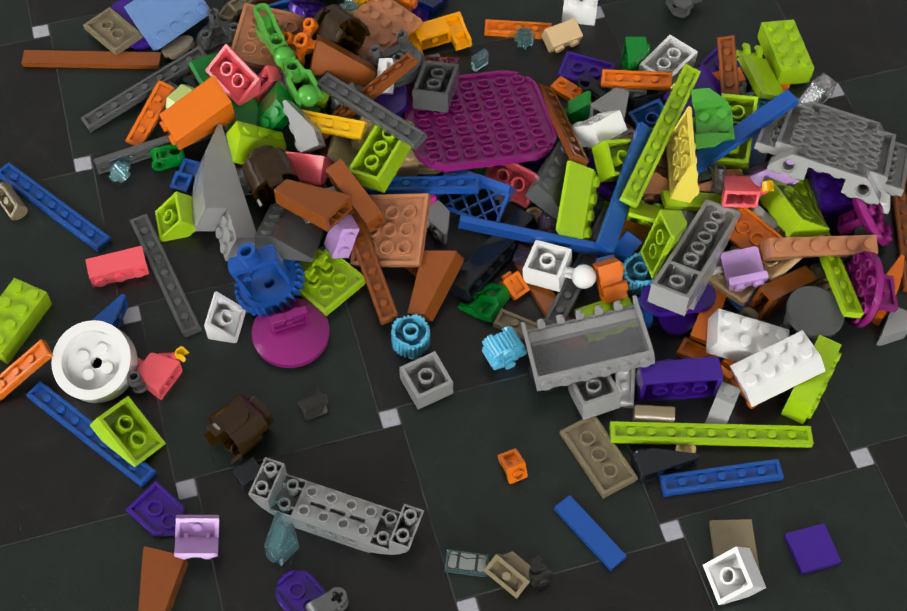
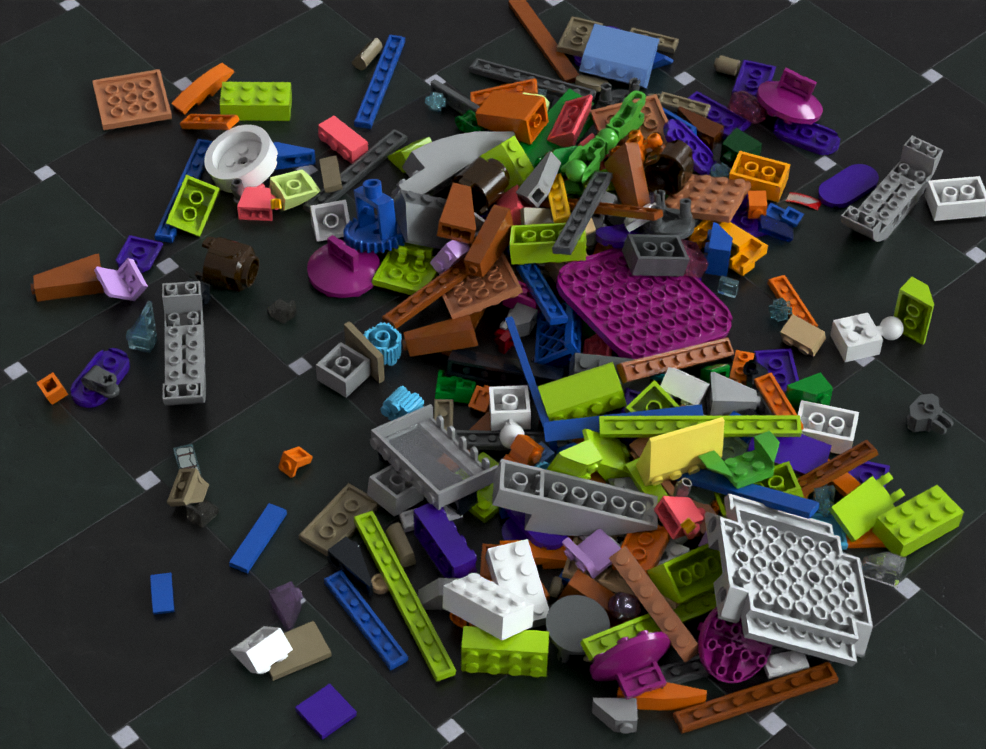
camera: 65 degrees right, 10 degrees down
none -> yellowish green slope [269,169,321,211]
none -> clear purple slope [269,581,303,632]
none -> dark tan tile [319,155,343,193]
none -> dark tan tile [344,321,385,383]
none -> dark red tile [494,328,513,354]
none -> head [608,592,641,622]
none -> blue slope [703,222,733,277]

